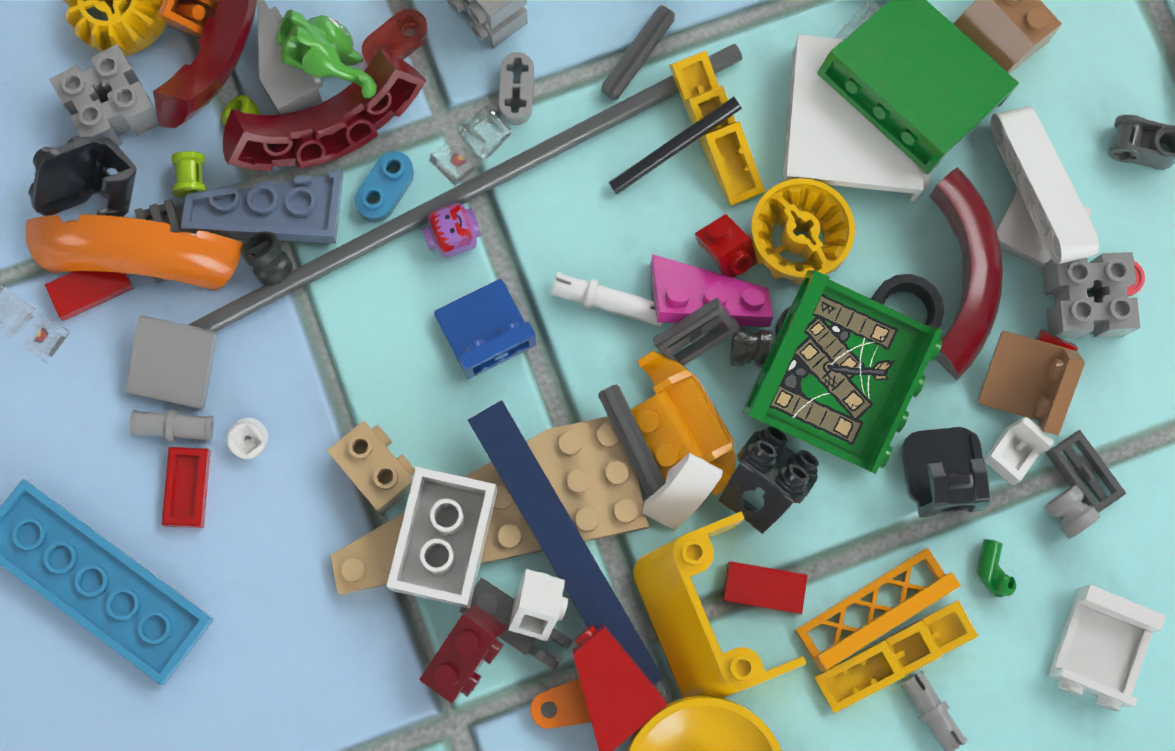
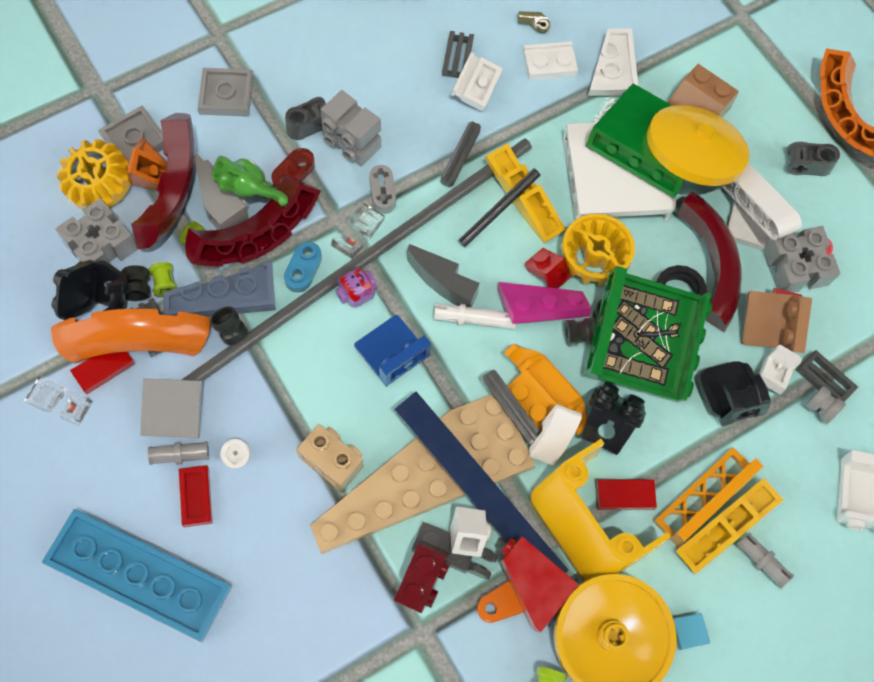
camera: 10 degrees left, 10 degrees down
white brick [386,467,497,608] -> none
dark grey tile [653,297,740,365] -> none
green arm [977,539,1016,597] -> none
none -> pearl dark grey wheel [121,265,150,302]
none -> dark grey slope [407,244,480,308]
none -> yellow dish [647,105,750,186]

